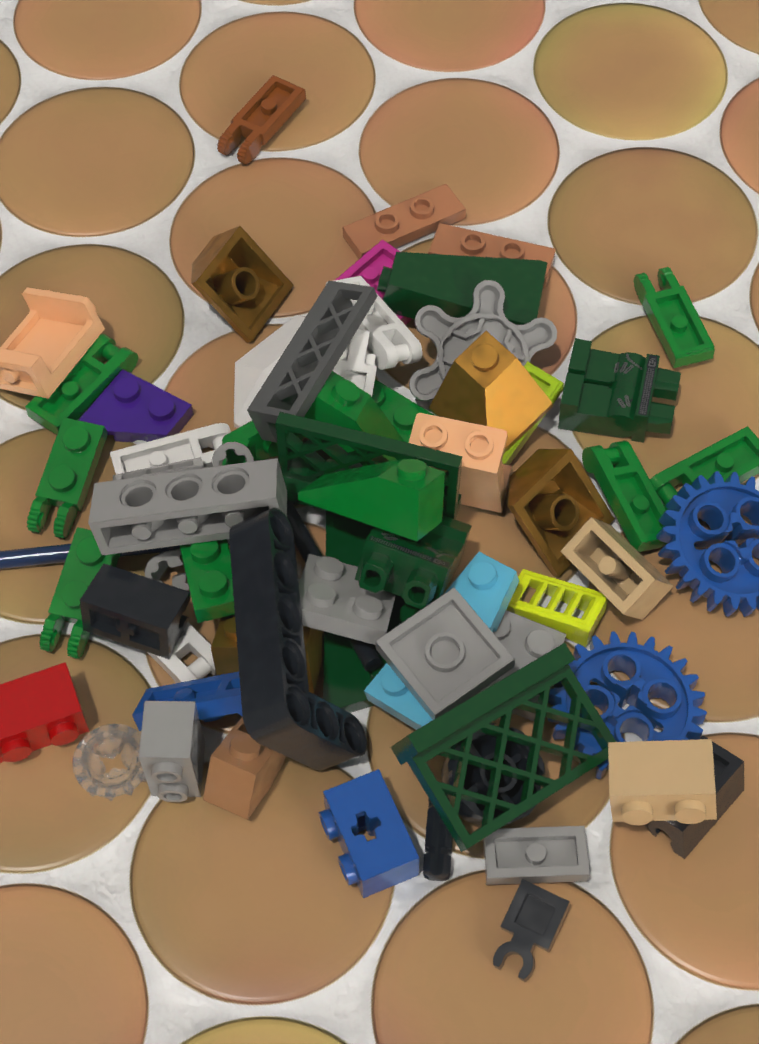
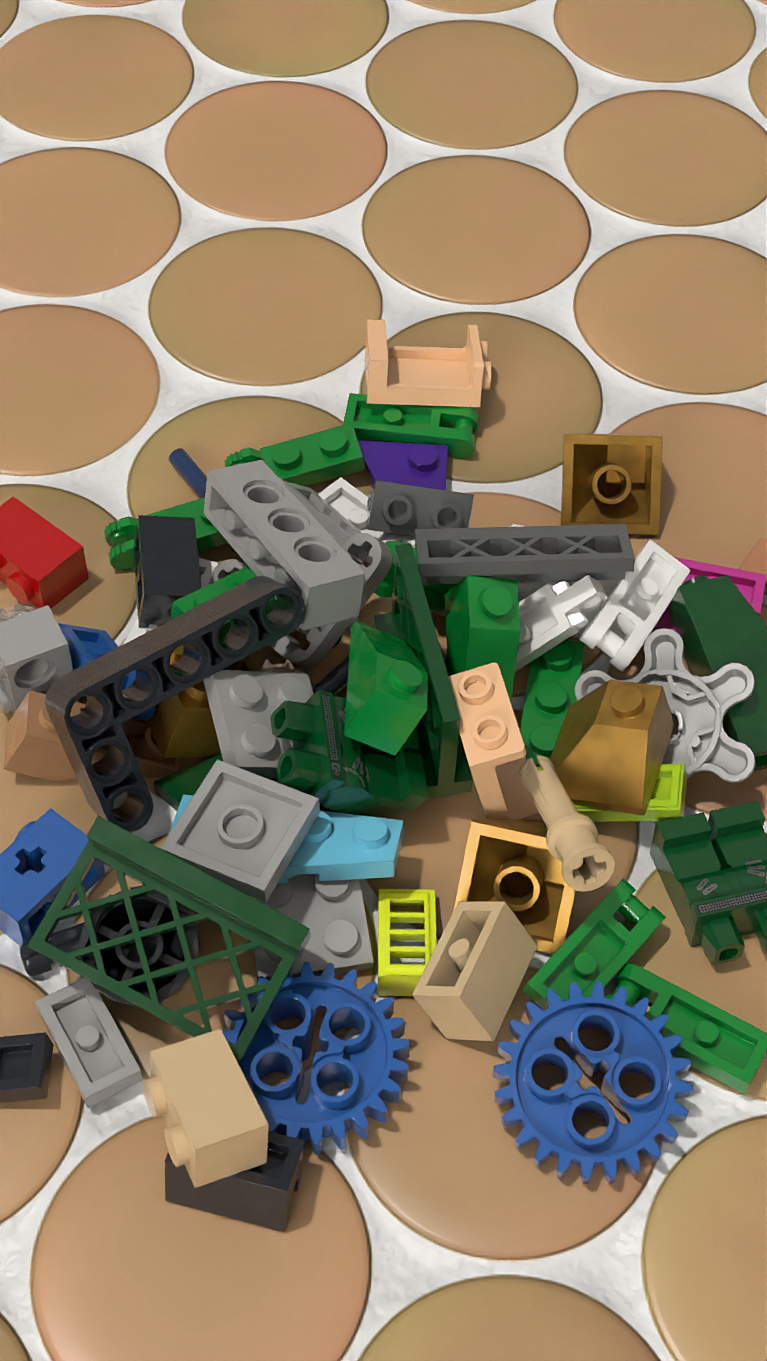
camera: 60 degrees right, 5 degrees down
none -> dark grey hinge [367,480,474,537]
none -> tan pin [519,756,615,892]

